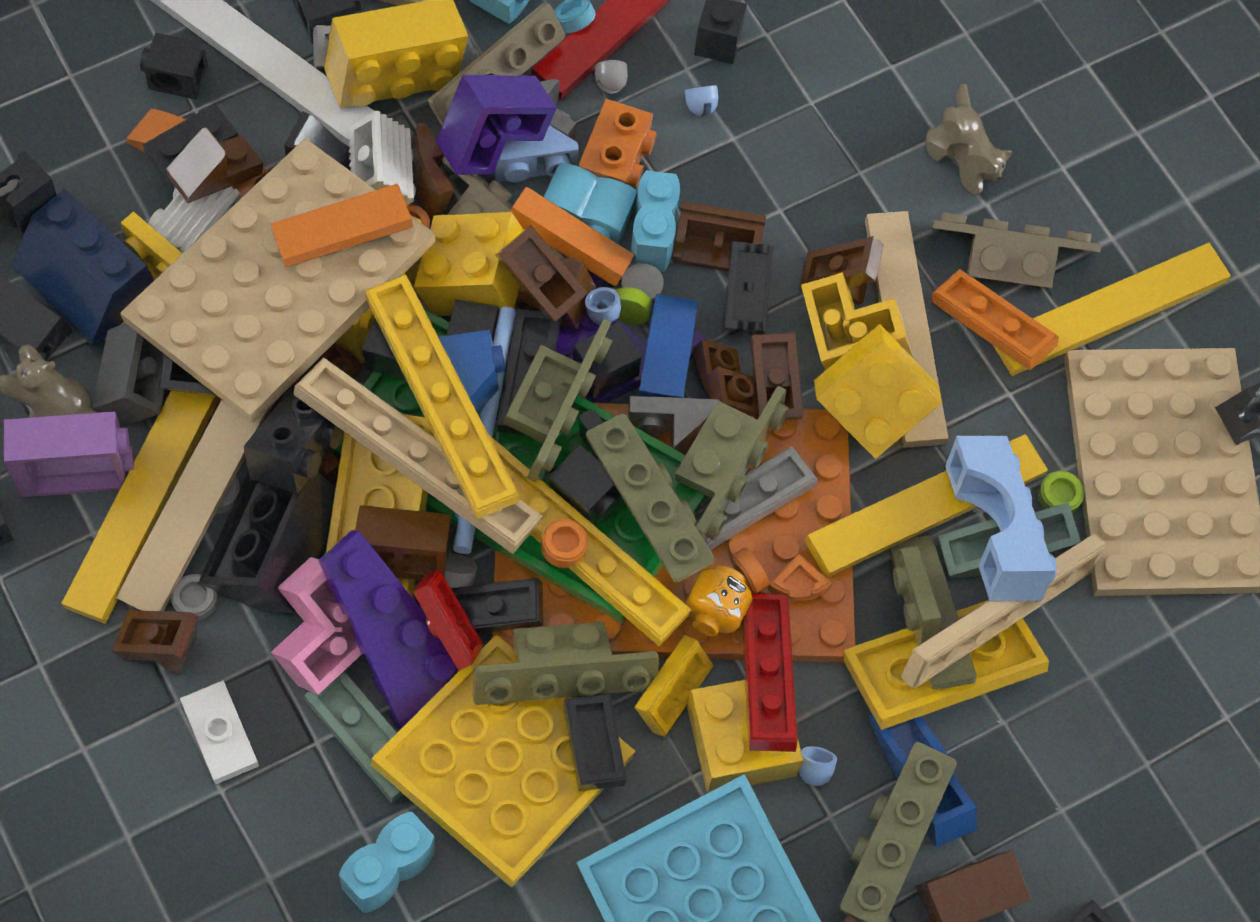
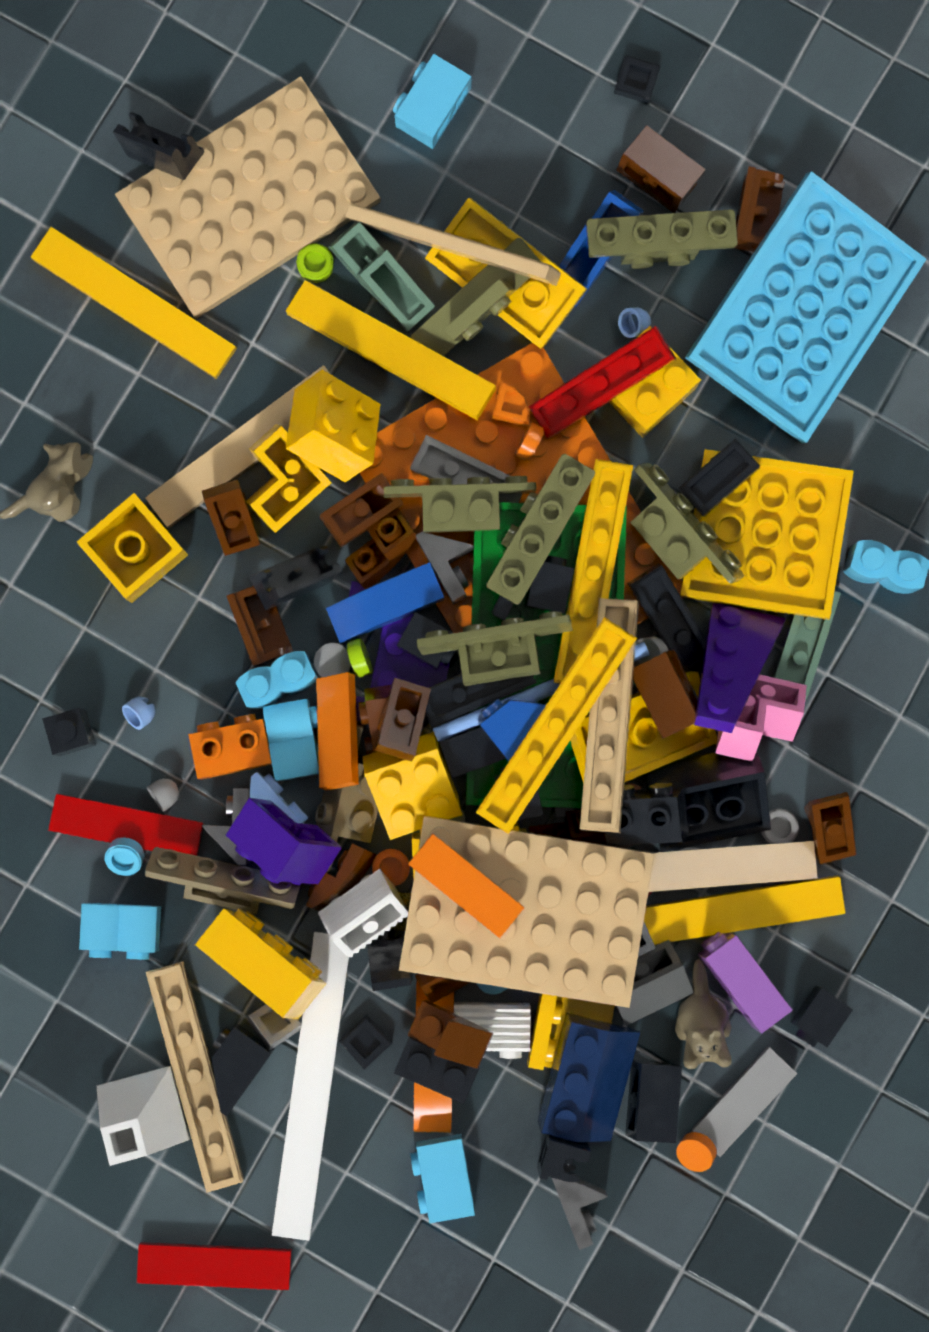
camera: 115 degrees left, 20 degrees up
black brick [140,32,208,100] -> none
white plate [180,680,259,785] -> none
red plate [413,569,483,671] -> none
orange tile [541,519,589,568] -> none
light blue hinge [585,287,621,325] -> none
yellow plate [634,635,713,737] -> none
light orange head [685,565,752,637] -> none
dark tan bracket [930,212,1101,288] -> none
orange tile [931,269,1059,371] -> none
light blue arch [945,436,1056,601] -> none
none -> yellow brick [77,493,188,603]
none -> black tile [339,1015,392,1070]
none -> medium azure brick [393,54,471,149]
none -> medium azure brick [410,1134,475,1223]

